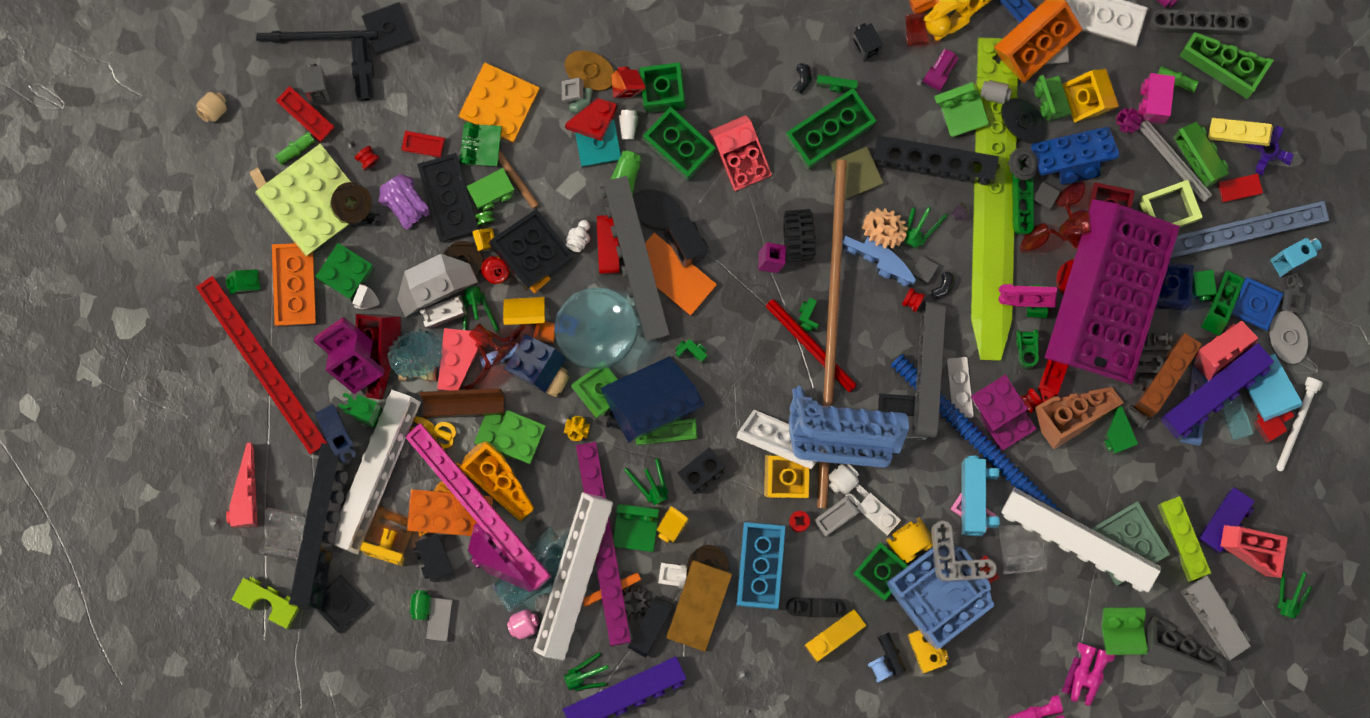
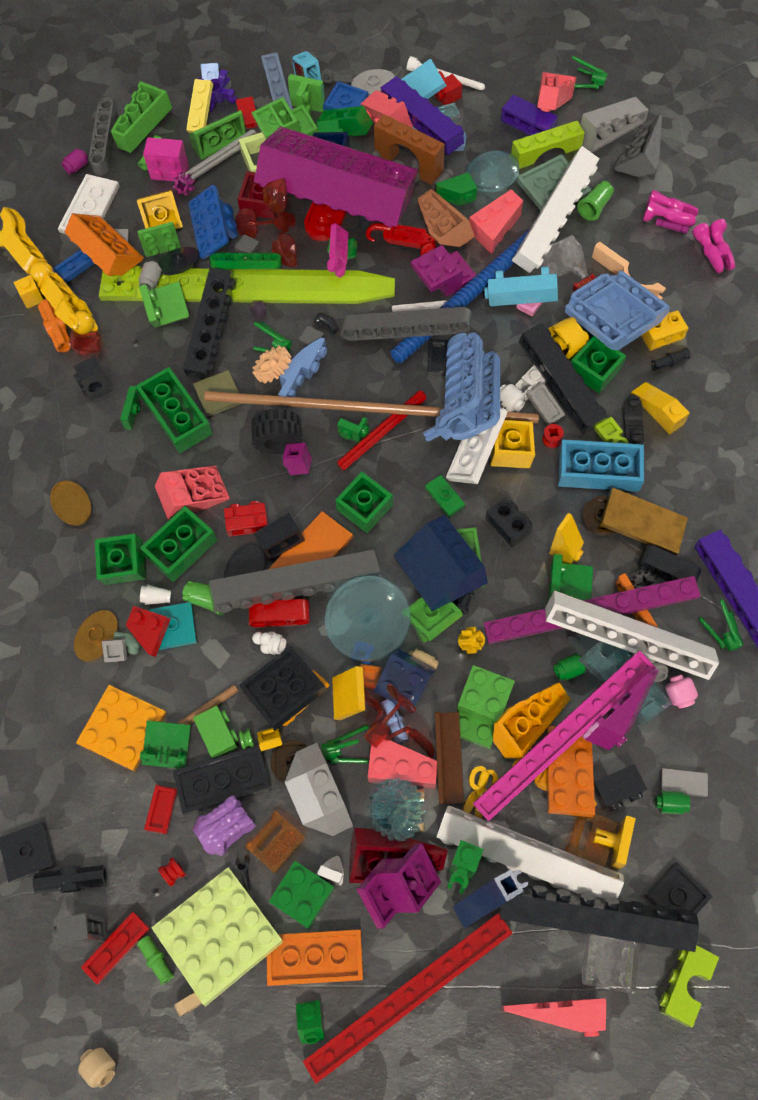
camera: 85 degrees left, 15 degrees down
black bar [256,30,378,43] -> none
dark brown plate [330,182,372,224] -> none
white hinge [420,295,467,329] -> none
red head [481,256,509,284] -> none
red slope [611,67,645,98] -> none
green plant [624,458,669,505] -> none
white tile [658,563,687,589] -> none
green bracket [675,339,707,364] -> none
black arm [793,63,812,94] -> none
light blue bush [867,656,893,683] -> none
red wheel [901,287,925,313] -> none
magenta piece [922,49,959,92] -> none
light grey beam [931,521,996,582] -> none
dark grey gear [1007,147,1038,181] -> none
green piece [1016,329,1039,370] -> none
bright green bracket [1101,607,1148,655] -> none
none -> pearl gold piece [50,481,92,526]
none -> light blue bracket [201,63,220,80]
none -> red brick [224,501,268,537]
none -> clear orange plate [245,811,306,874]
none -> bright green bracket [251,97,319,139]
none -> bright green bracket [288,74,325,115]
none -> green brick [335,472,393,534]
none -> green plate [425,475,465,518]
none -> clear light blue dish [466,150,519,192]
none -> coral wedge [469,190,523,254]
none -> black brick [519,323,608,435]
none -> green brick [553,653,587,681]
none -> bright green plant [577,181,614,221]
none -> light nougat piece [592,241,666,300]
none -> lime plate [594,417,629,444]

